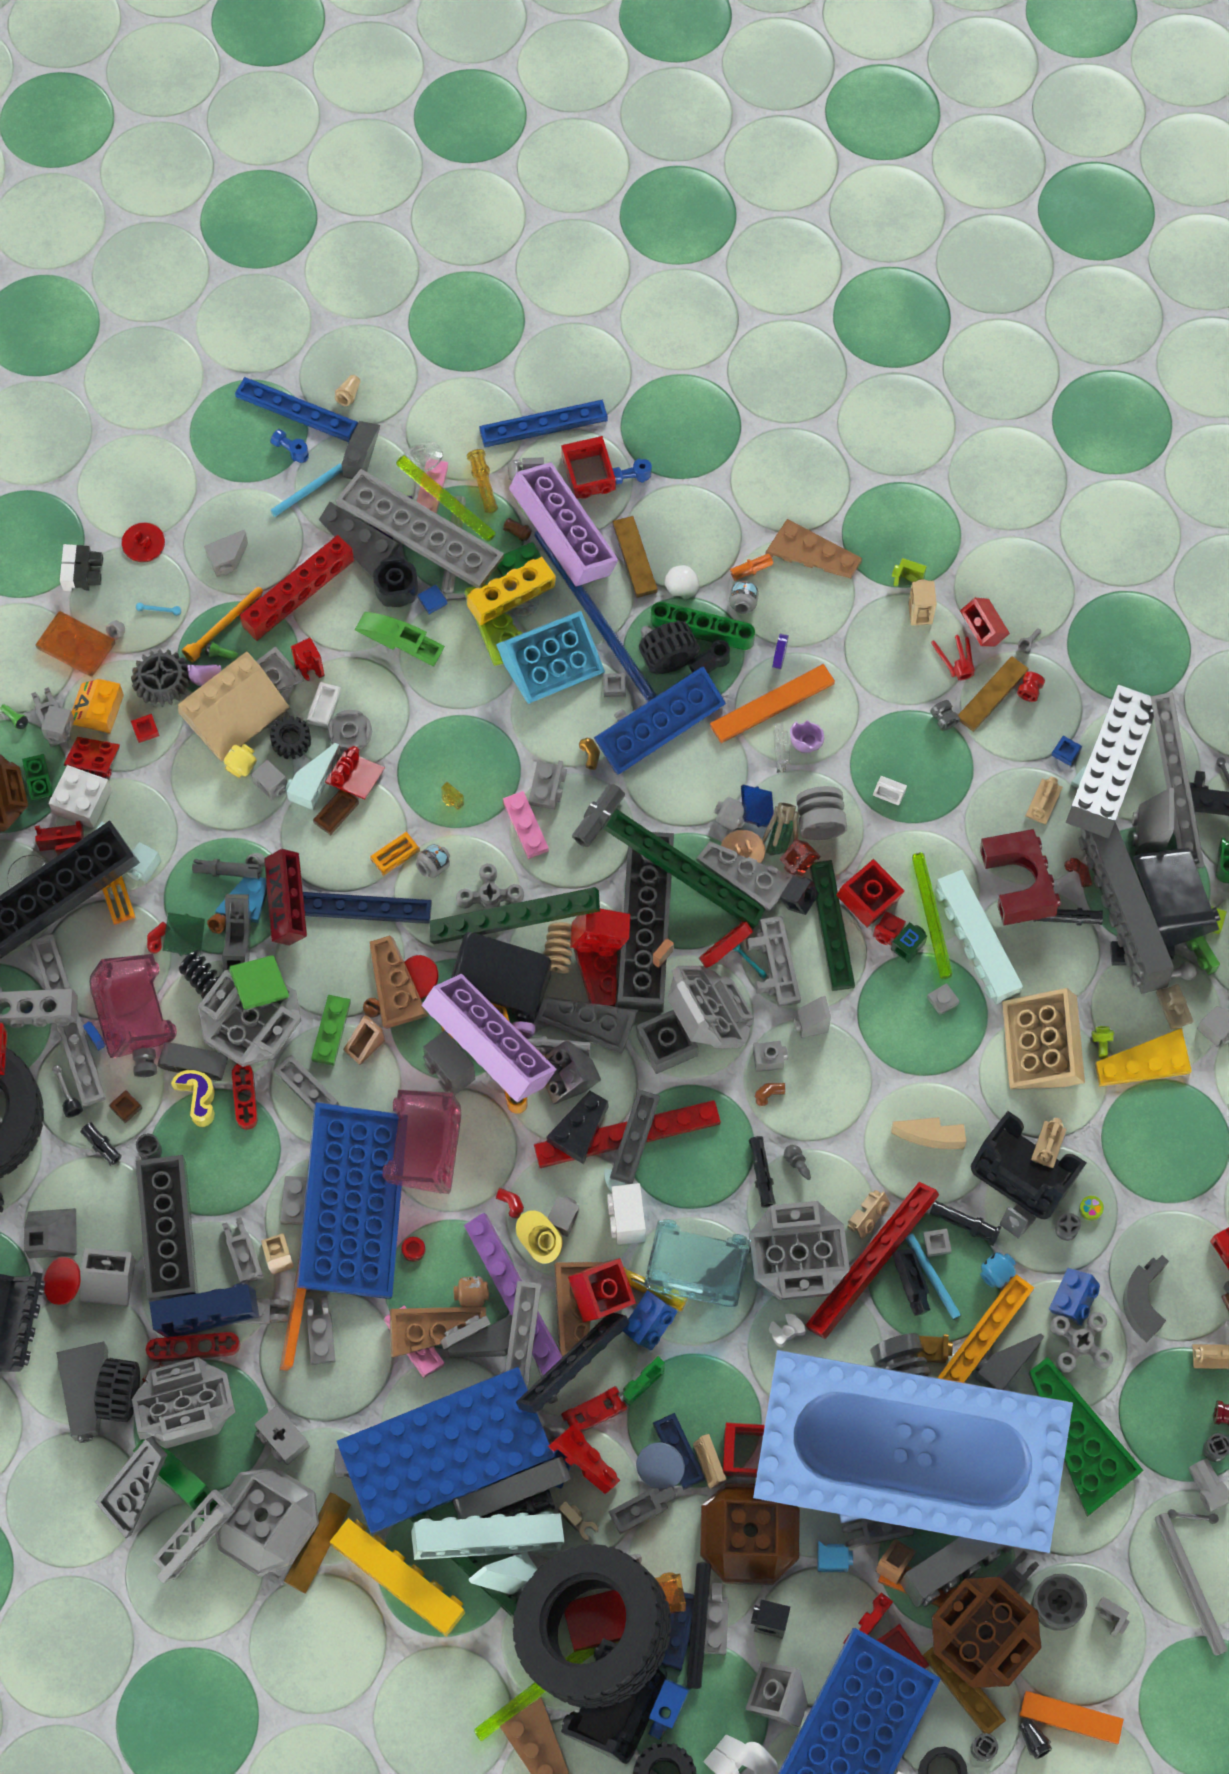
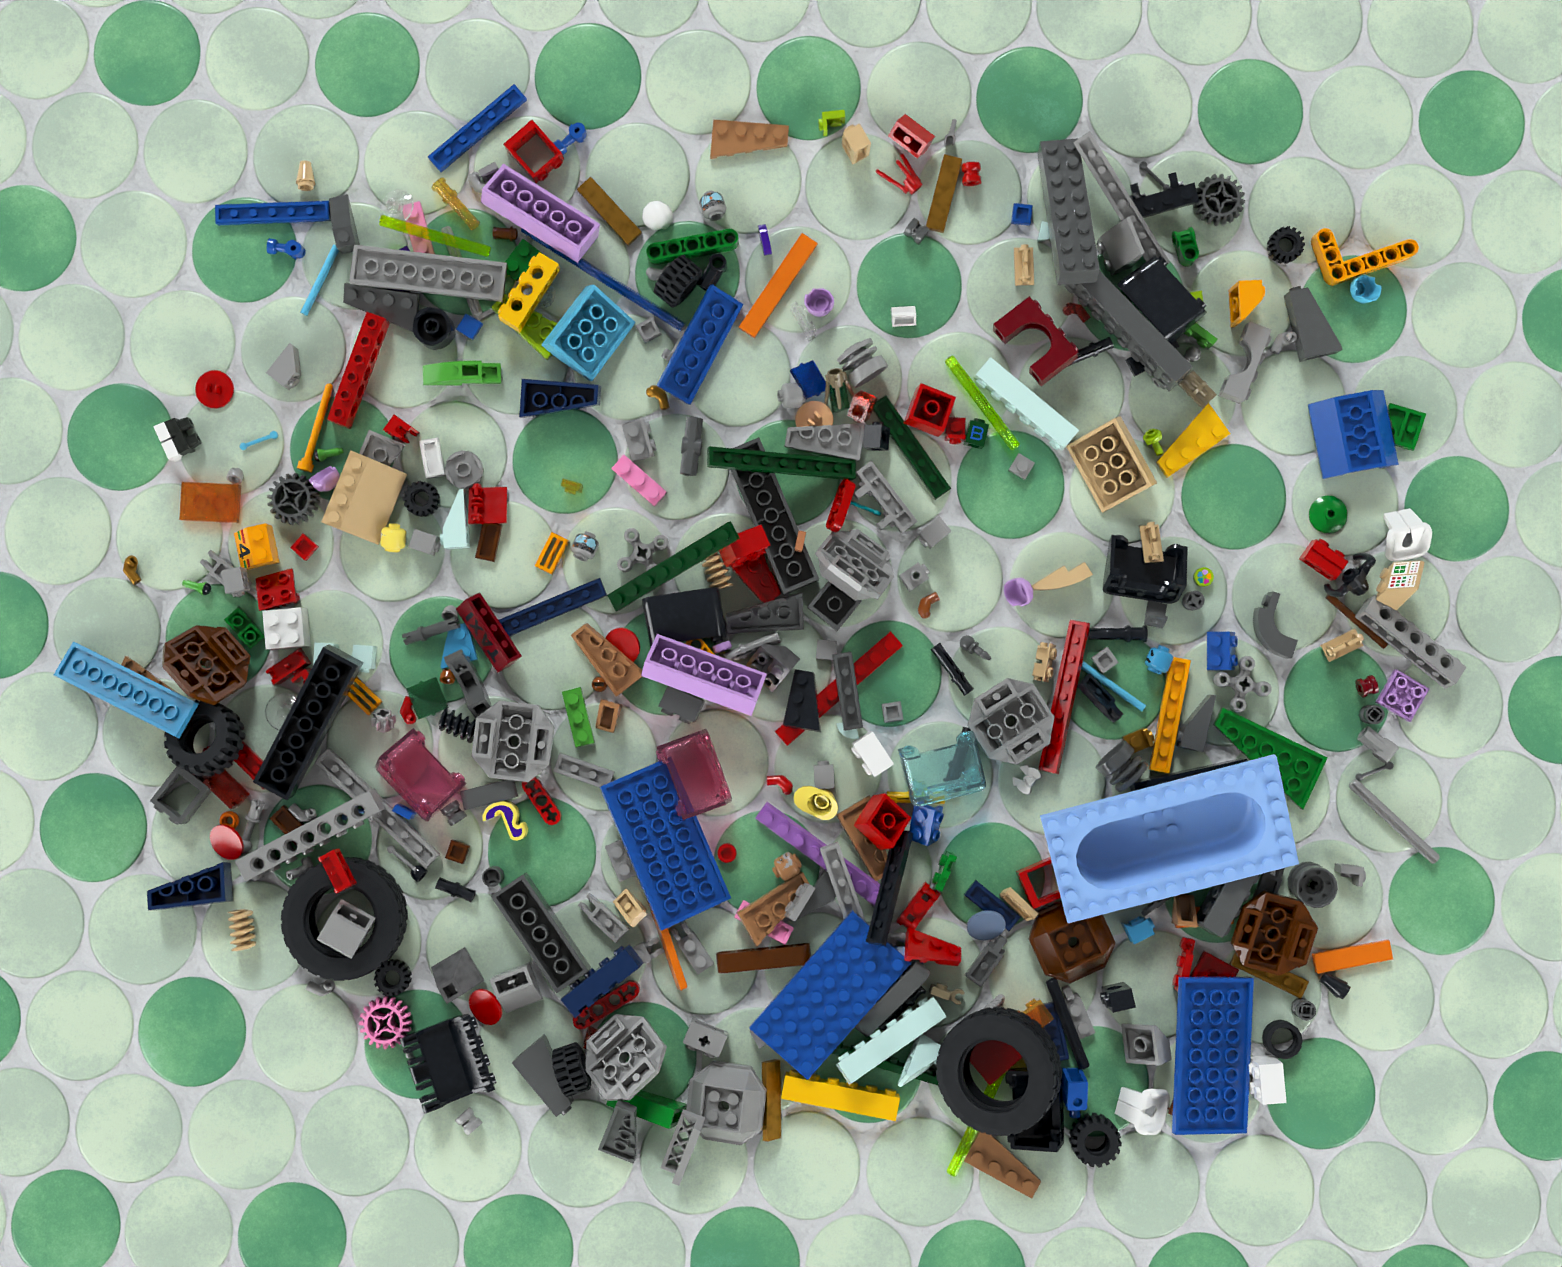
camera: 25 degrees left, 20 degrees up
bright green tile [229,955,289,1010] -> none
orange axle [730,554,773,581] -> none
none -> light grey gear [371,709,396,733]
none -> dark blue wedge [519,379,601,418]
none -> reddish brown beam [716,943,811,973]
none -> light grey tile [816,640,837,660]
none -> light grey tile [881,701,903,723]
none -> lavender hair [1004,578,1033,607]

